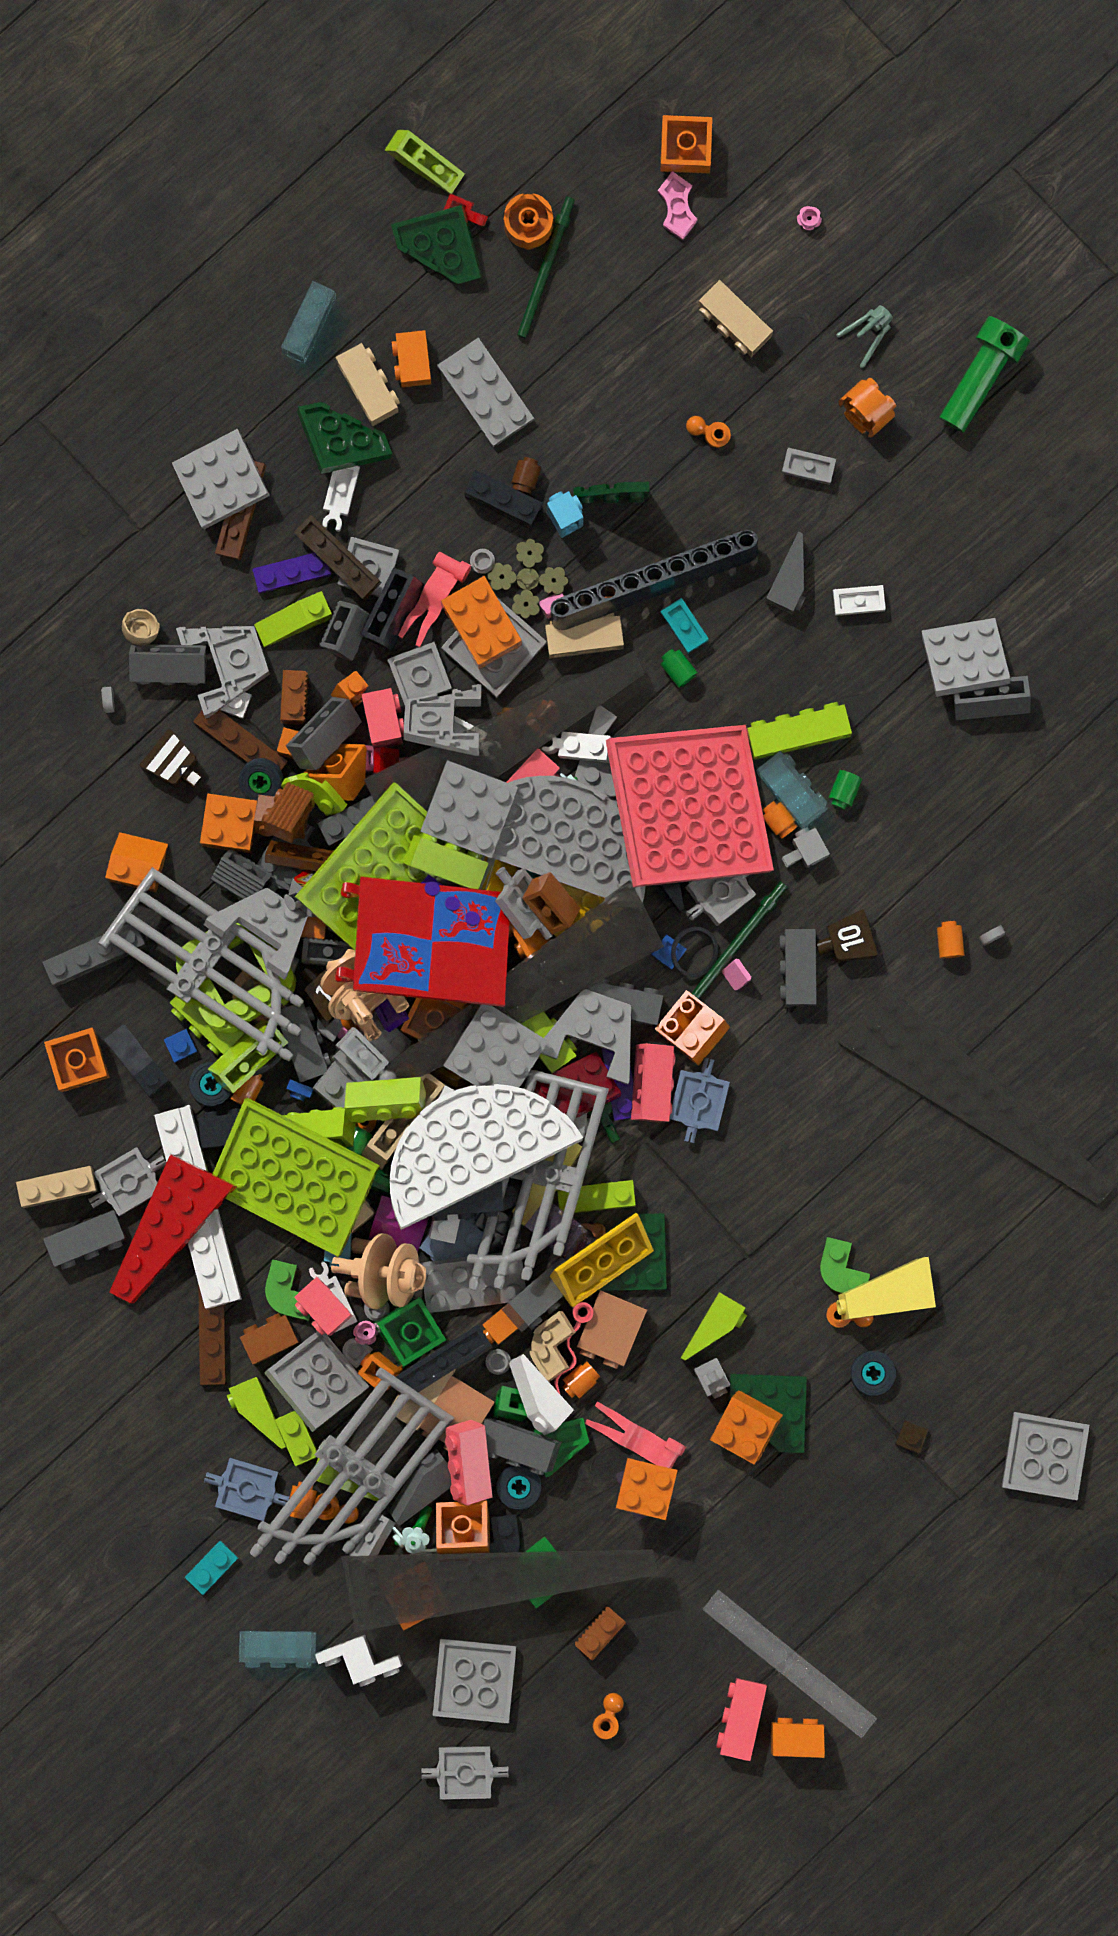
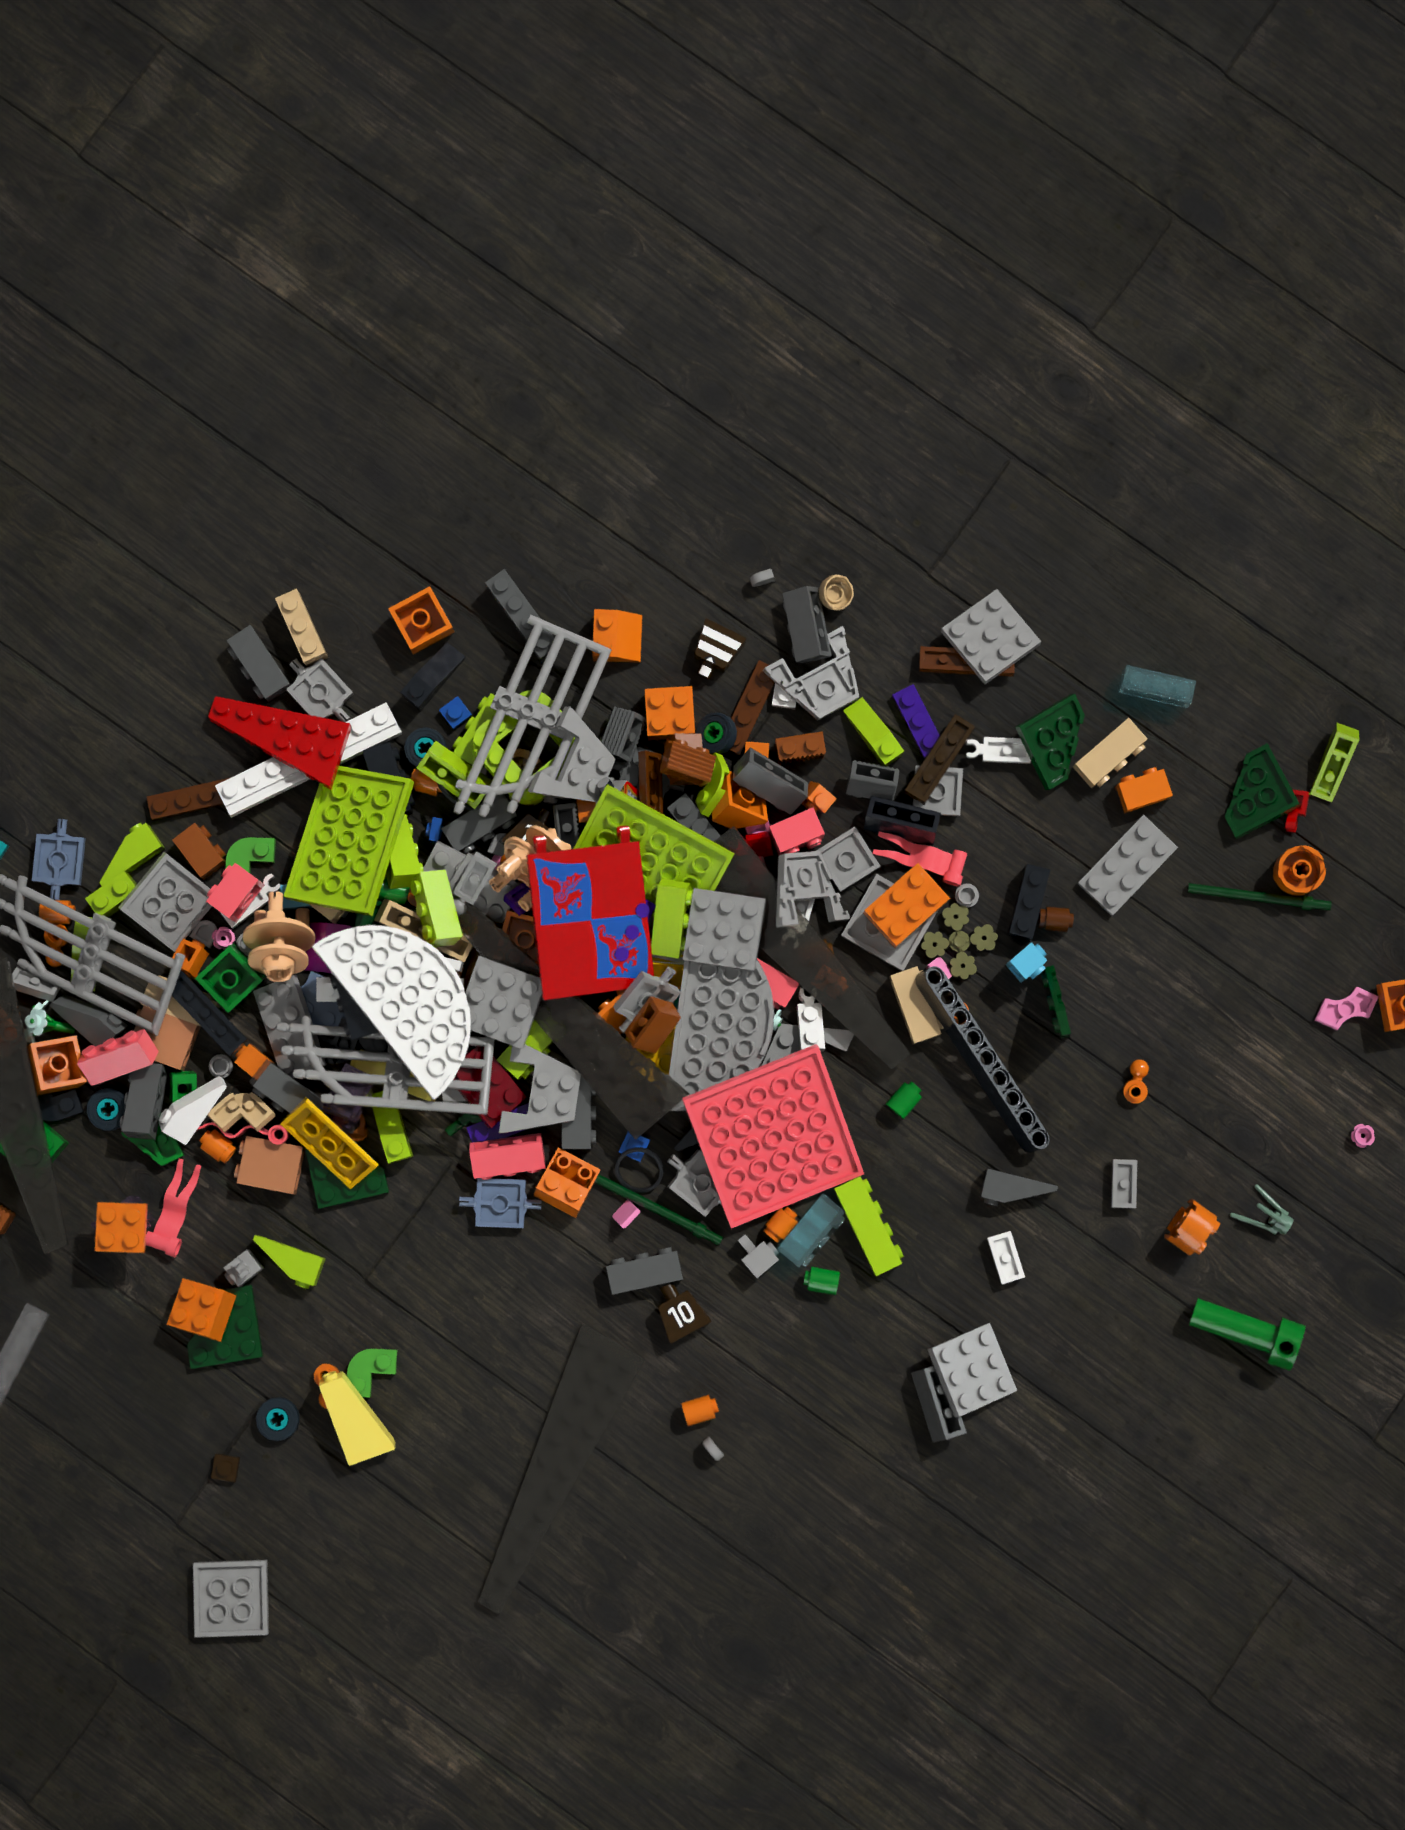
camera: 80 degrees right, 0 degrees up
teal plate [661,598,709,654] -> none
tan brick [698,280,773,357] -> none

